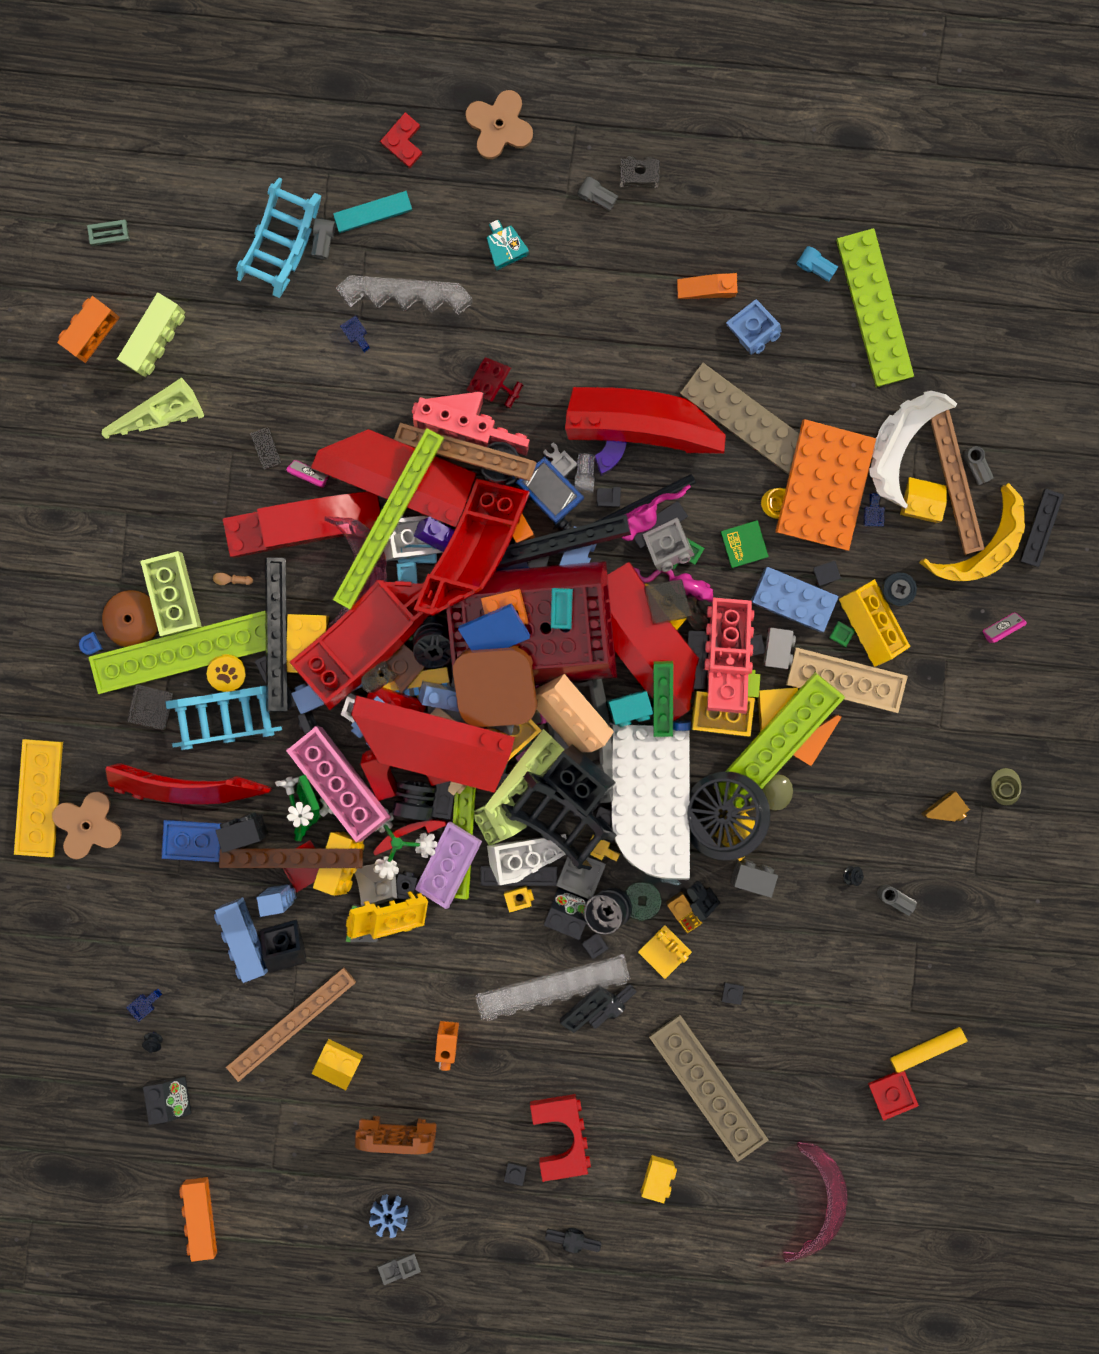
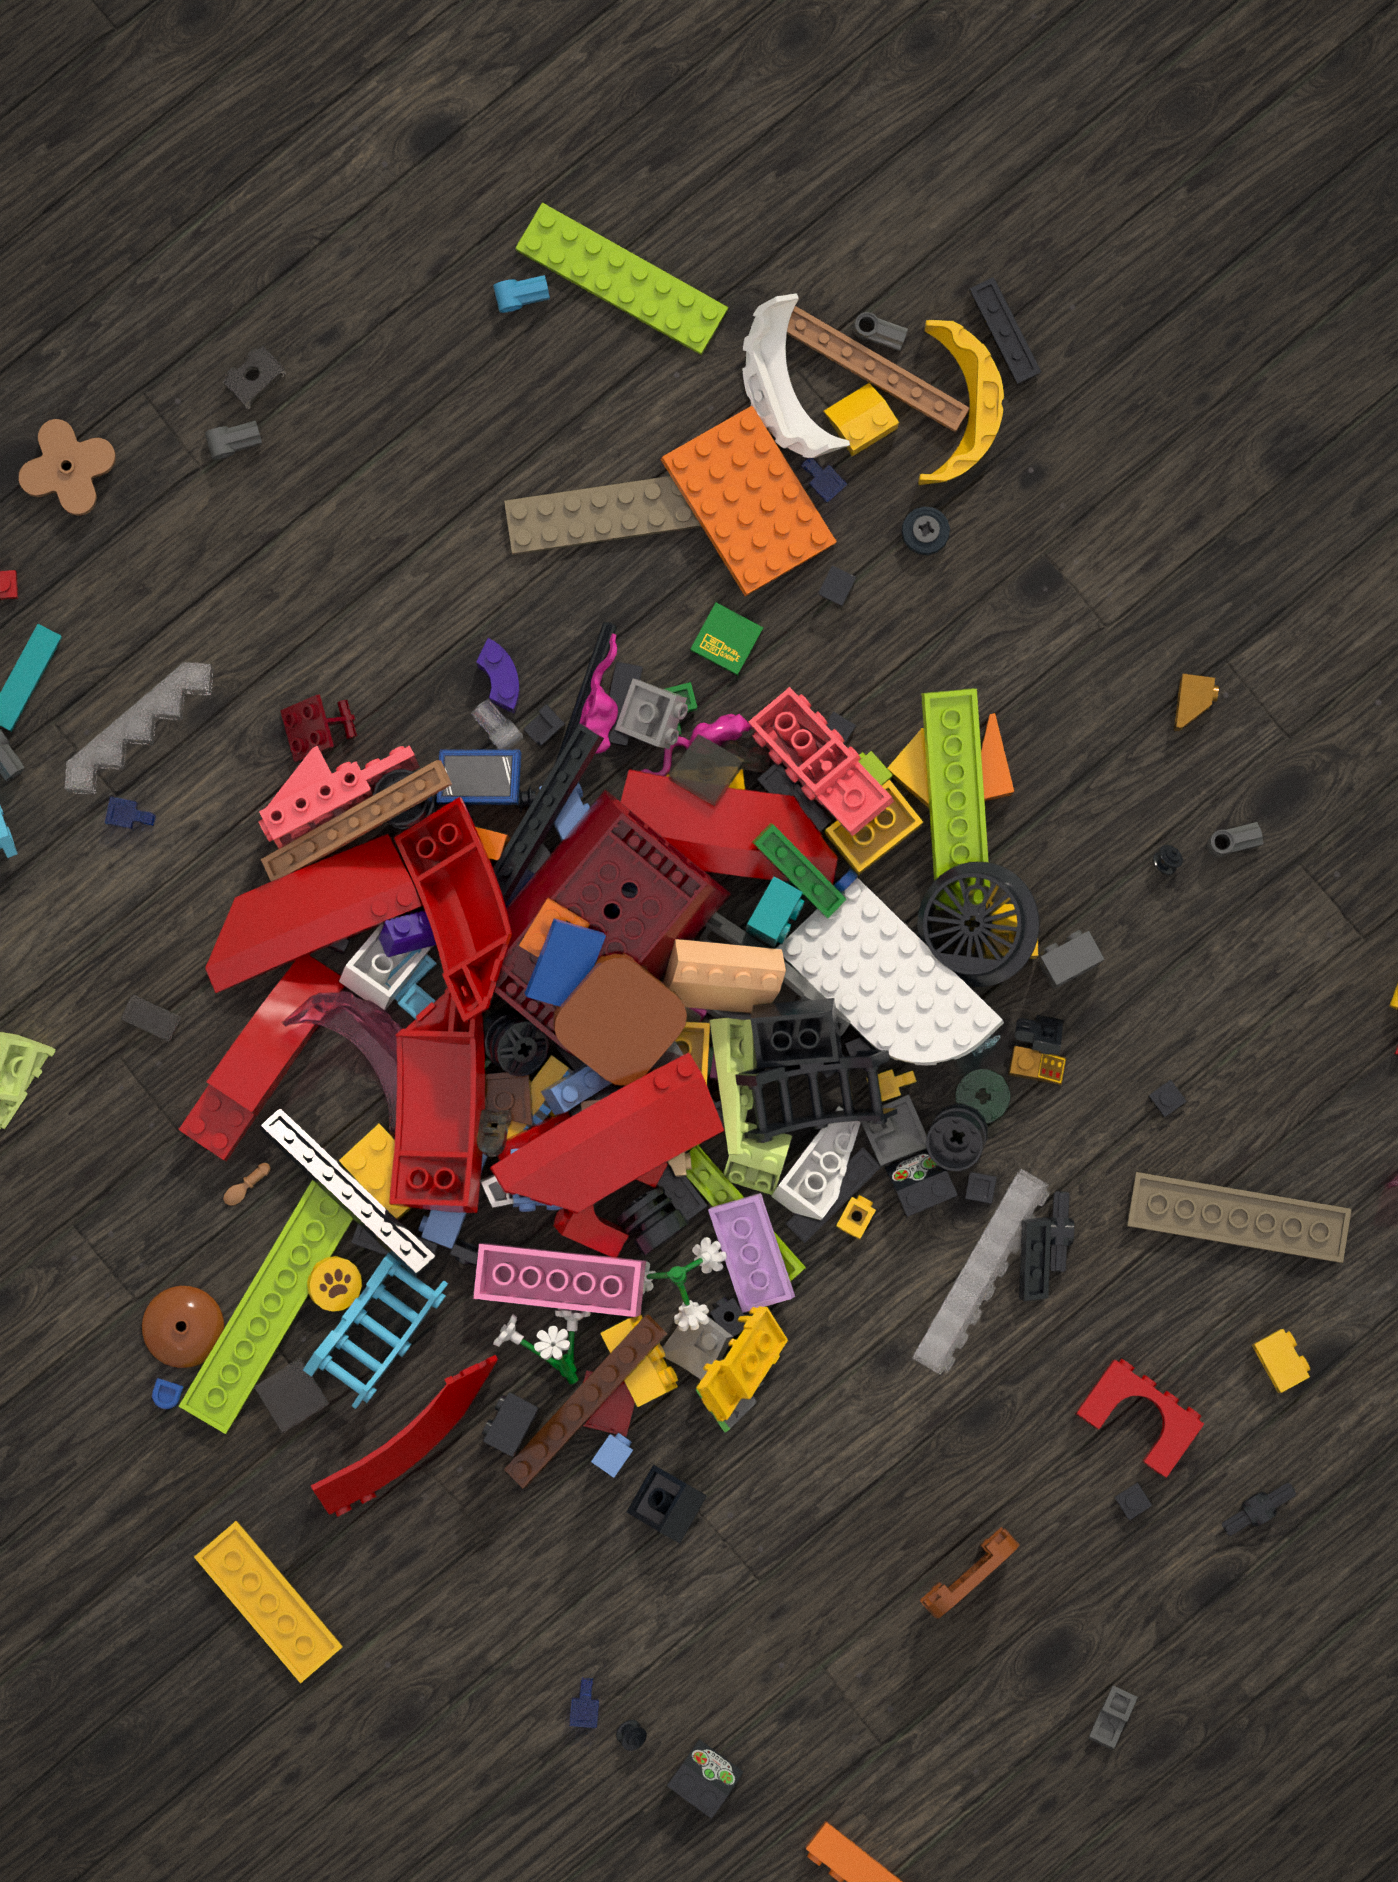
camera: 50 degrees left, 5 degrees down
medium nougat plant [52,791,122,859] -> none
yellowish green brick [141,551,202,637] -> none
blue tile [162,820,222,862] -> none
medium blue brick [214,897,268,983] -> none
medium nougat plate [226,967,356,1082] -> none
slope [287,460,329,488] -> none
green tile [296,774,320,824] -> none
yellow slope [312,1039,363,1090] -> none
lime plate [333,428,445,610] -> none
medium blue gear [369,1194,409,1238] -> none
red slope [373,819,447,855] -> none
orange torso [435,1021,459,1071] -> none
teal torso [487,220,529,271] -> none
light grey plate [543,442,577,477] -> none
teal tile [551,588,573,629] -> none
red slope [565,387,726,453] -> none
yellow hinge [638,925,692,979] -> none
orange slope [677,273,737,299] -> none
medium blue plate [726,299,782,355] -> none
medium blue brick [751,567,839,632] -> none
yellow hat [761,488,786,519] -> none
olive hat [762,775,793,810] -> none
light grey brick [763,628,796,669] -> none
tan plate [786,648,908,713] -> none
green tile [829,621,855,647] -> none
yellow slope [839,579,910,667] -> none
slope [983,612,1027,643] -> none
olive hat [991,768,1022,805] -> none

